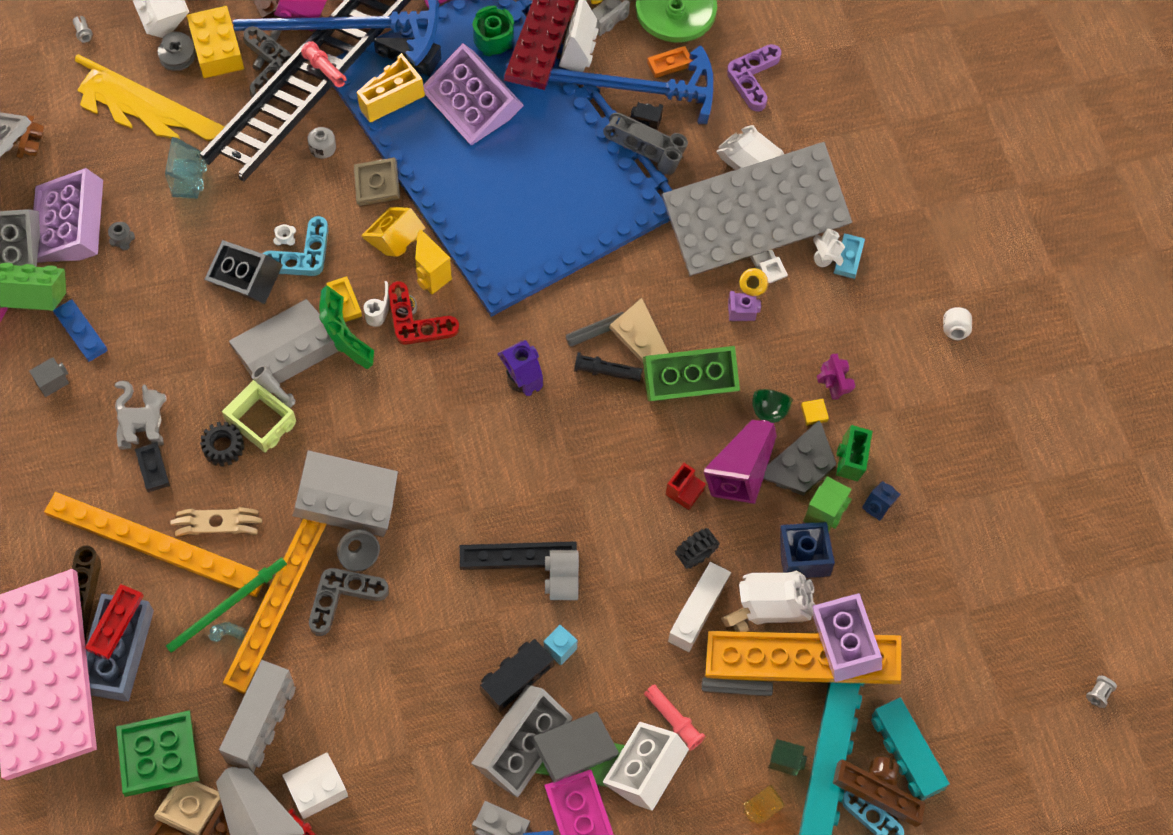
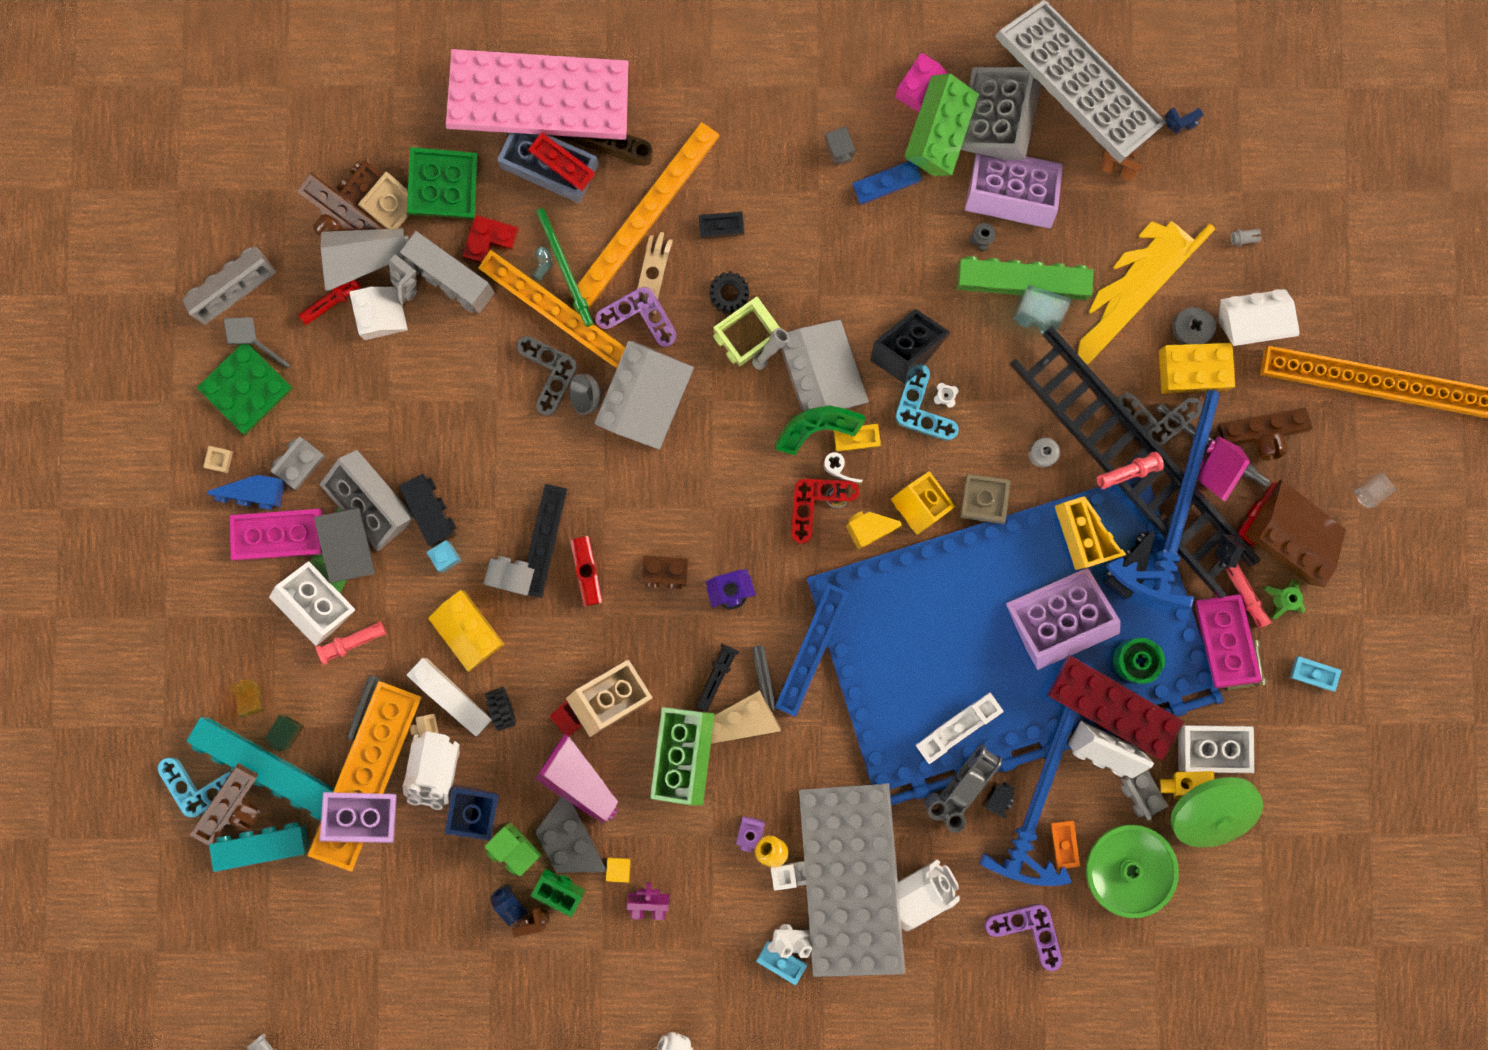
camera: 100 degrees right, 20 degrees up
light grey animal [115,381,167,450] -> none
dark green helmet [752,389,793,423] -> none
none -> light grey bracket [389,255,417,304]
none -> yellow slope [428,590,505,672]
none -> red plate [462,215,519,263]
none -> reddish brown bracket [512,905,549,937]
none -> tan brick [566,659,653,737]
none -> red piece [570,536,603,606]
none -> medium lavender beam [595,286,677,347]
none -> reddish brown bracket [641,555,688,589]
none -> blue plate [775,583,850,717]
none -> white slope [916,693,1004,764]
none -> bright green brick [956,256,1094,300]

